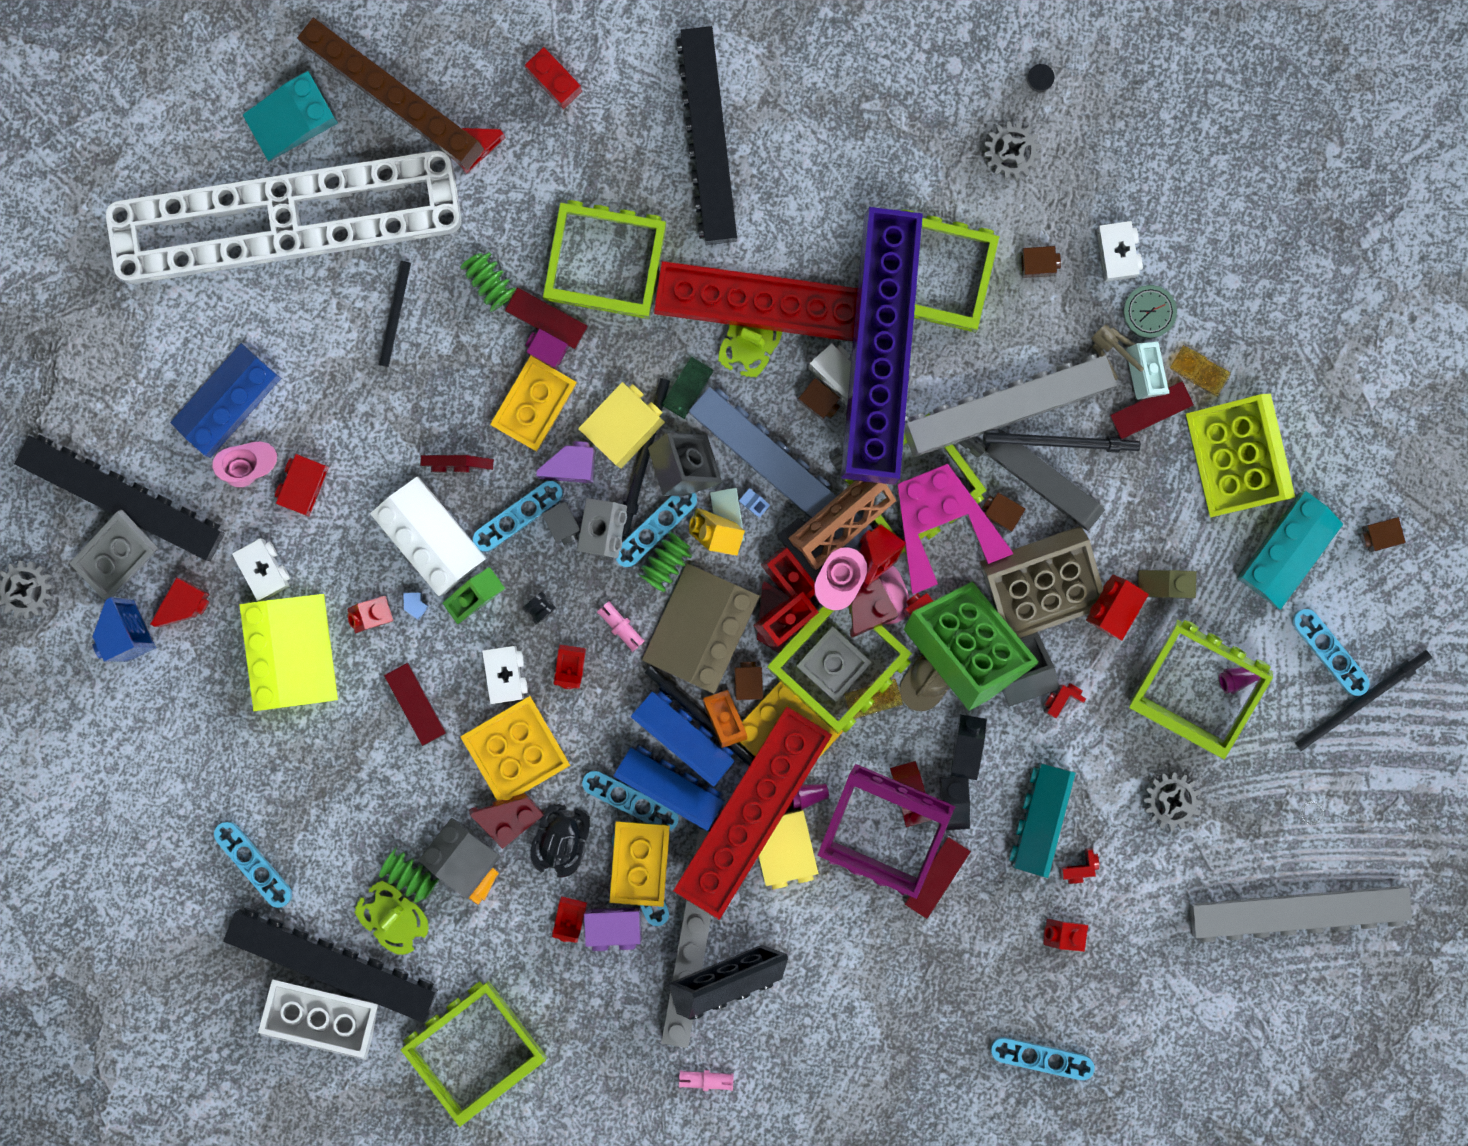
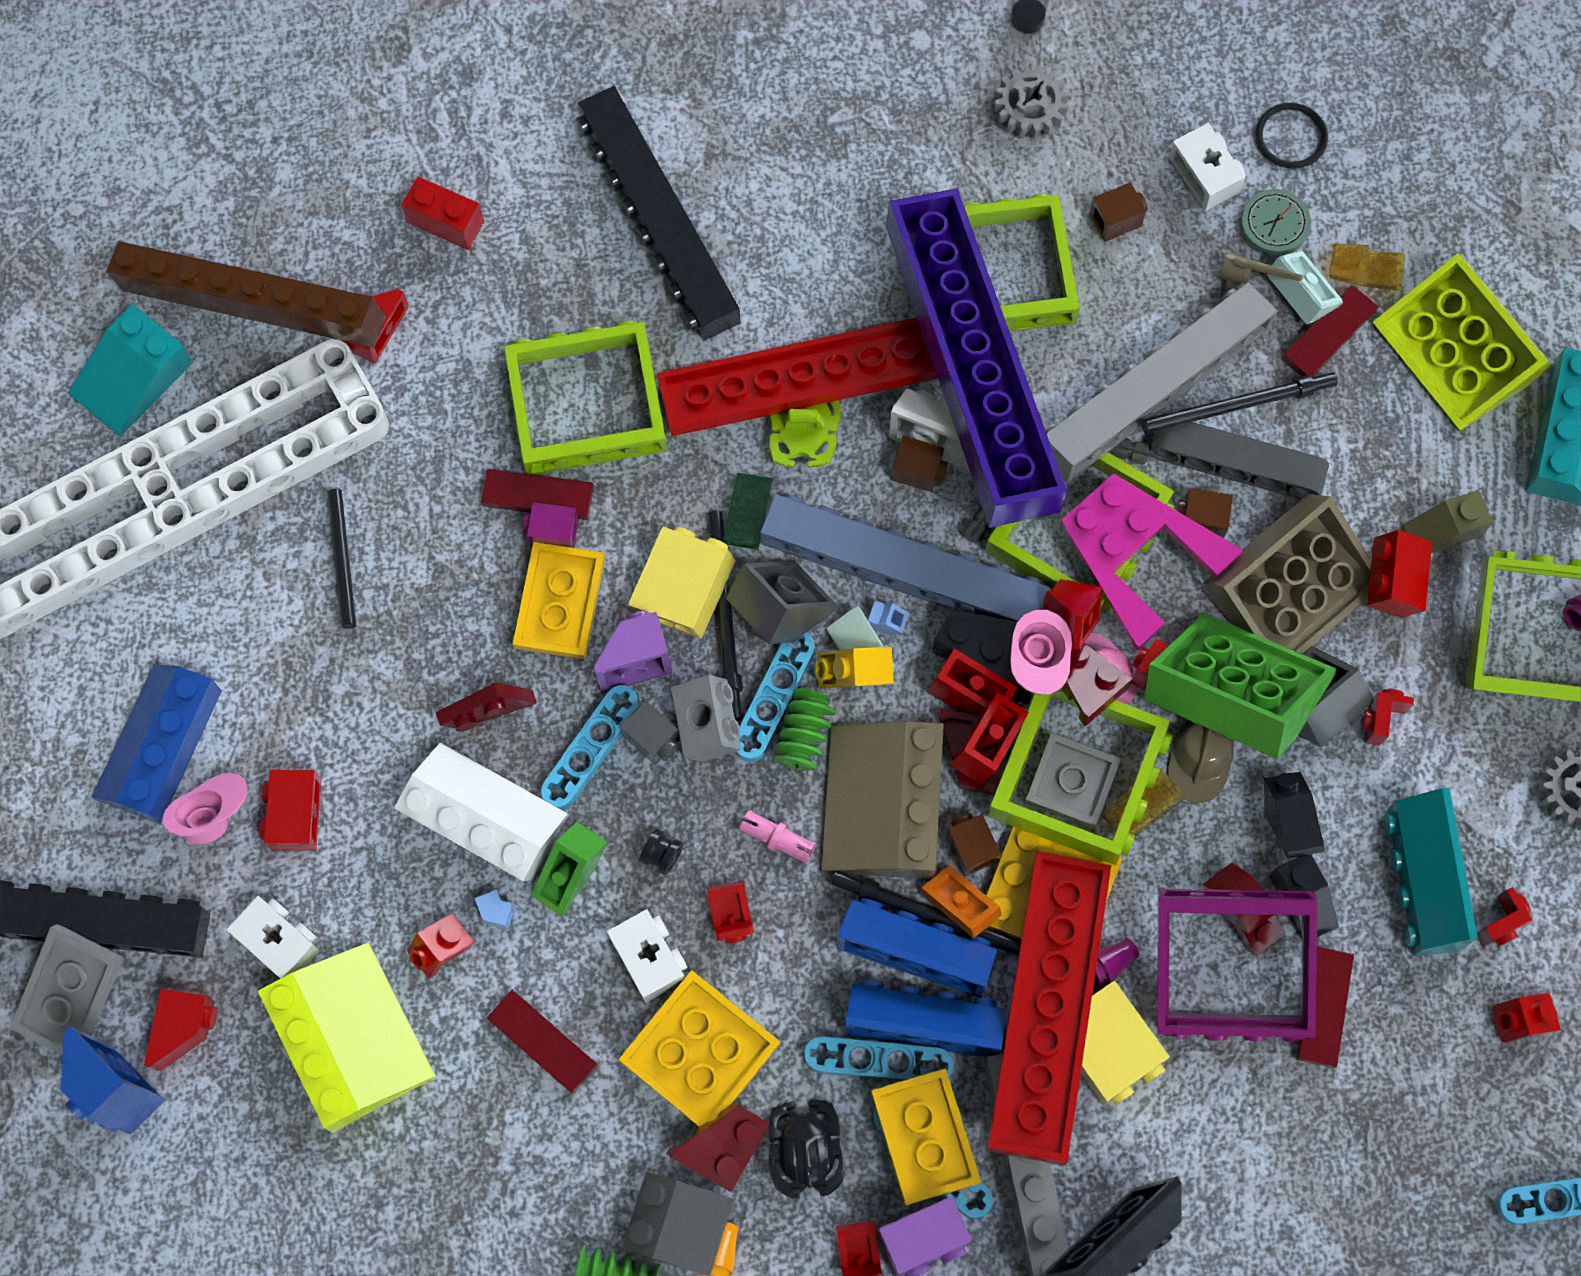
camera: 20 degrees left, 15 degrees down
bright green piece [460,252,516,312] -> none
nougat fence [788,480,897,570] -> none
none -> black tyre [1255,103,1328,169]

